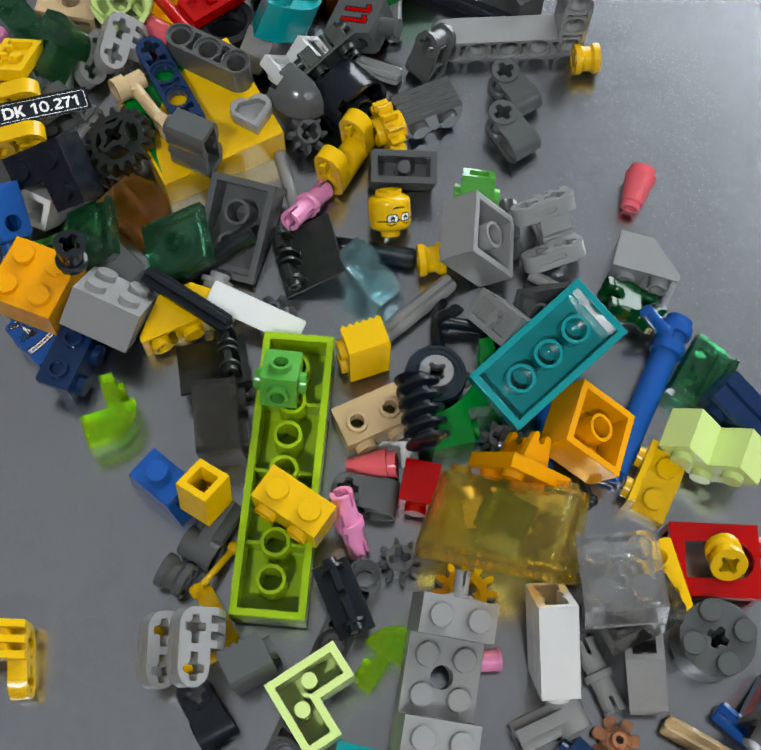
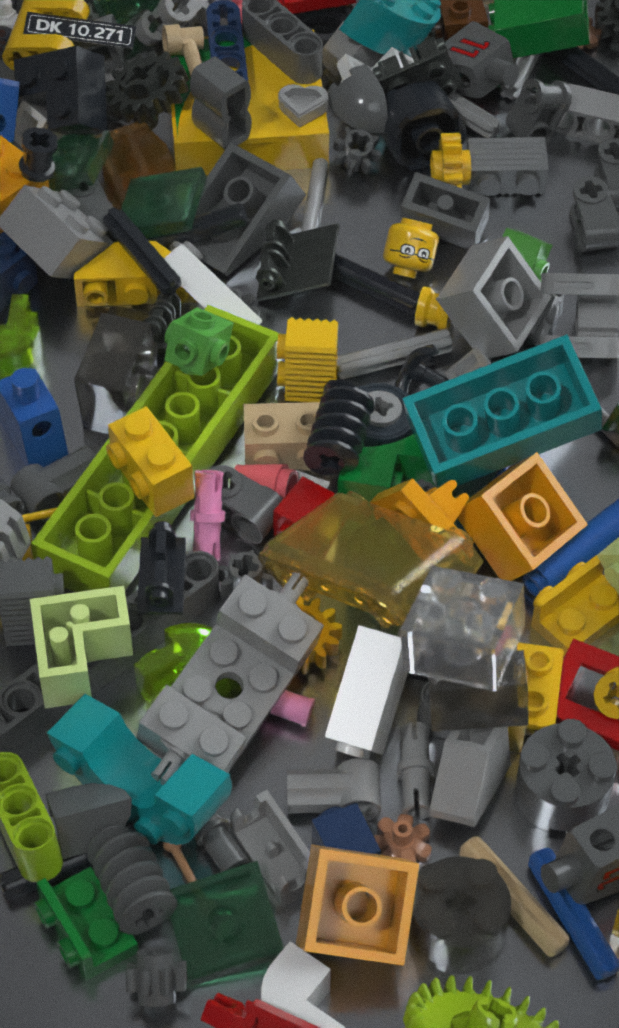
camera: 25 degrees right, 15 degrees down
yellow brick [175,458,233,527] -> none
bright pink pin [281,180,334,231] -> none
yellow connector [314,108,375,195] -> none
clear light blue brick [339,237,403,306] -> none

